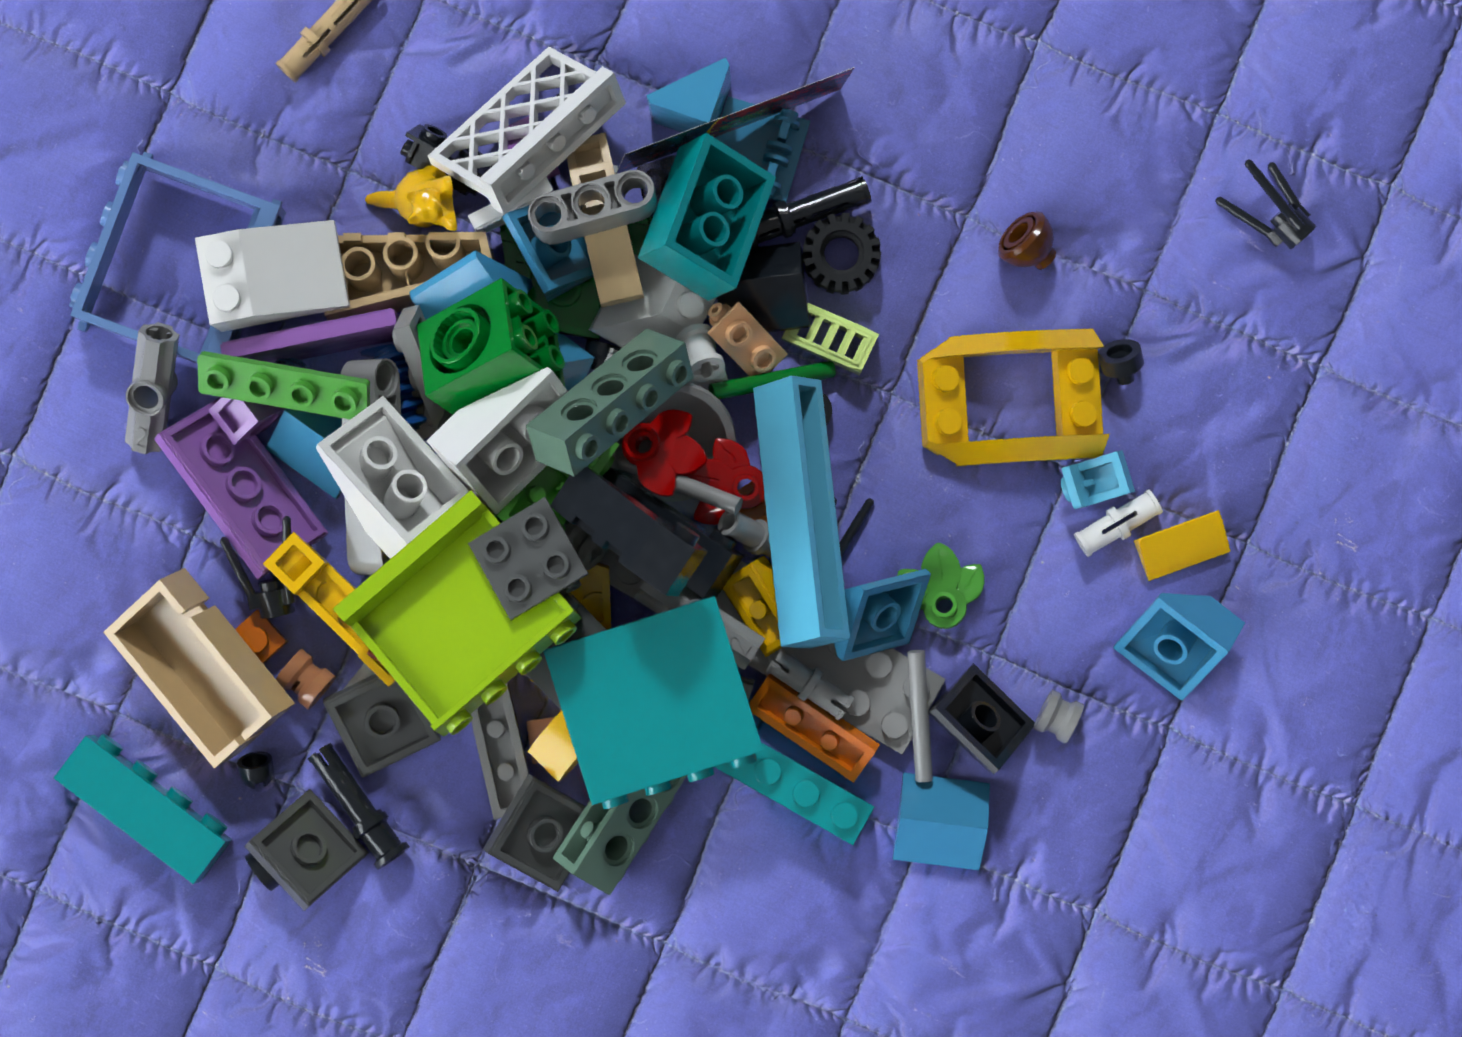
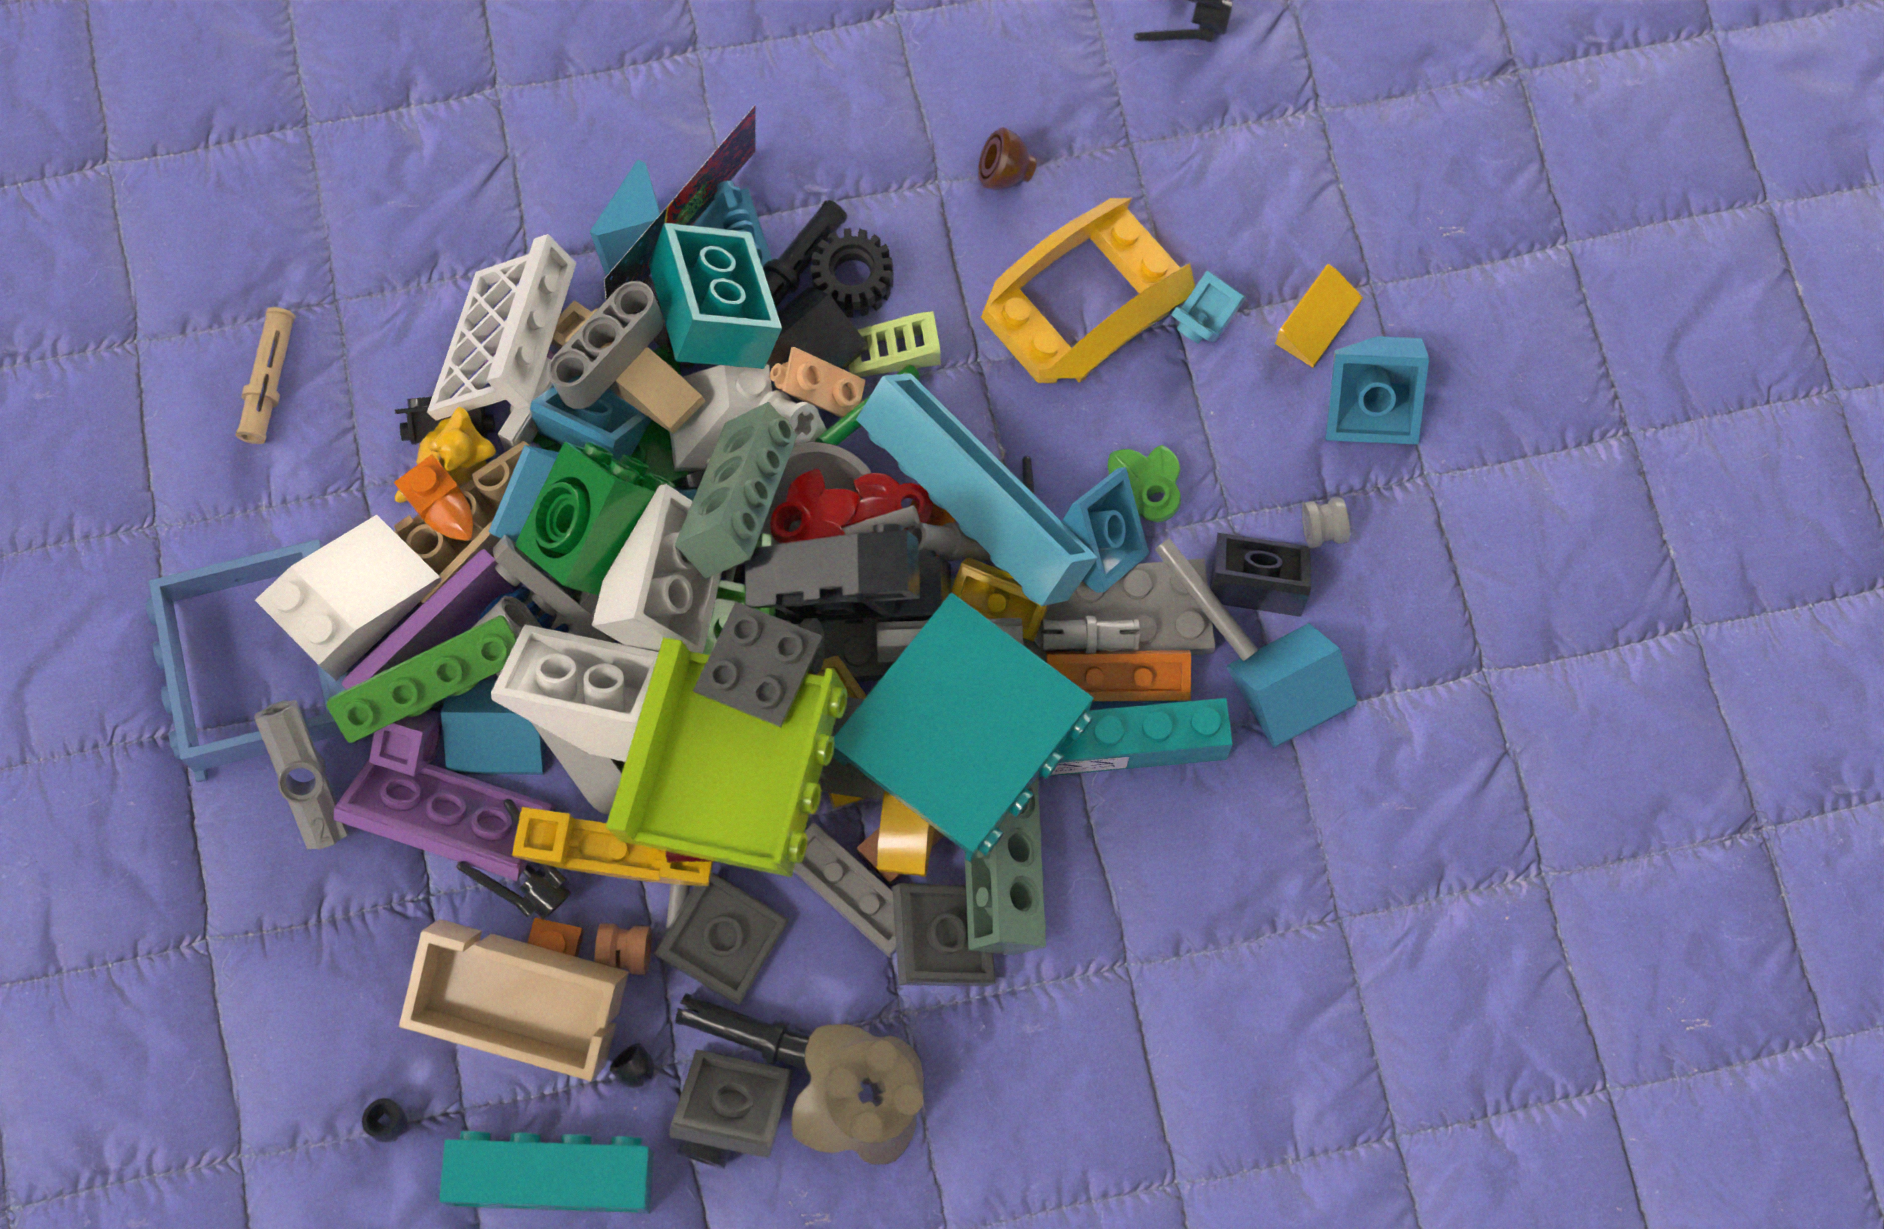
camera: 35 degrees left, 15 degrees down
white pin [1074,489,1163,557] -> none
black tile [1098,339,1144,385] -> none
none -> black hinge [362,1098,407,1143]
none -> orange plate [394,454,473,541]
none -> dark tan brick [791,1024,924,1165]

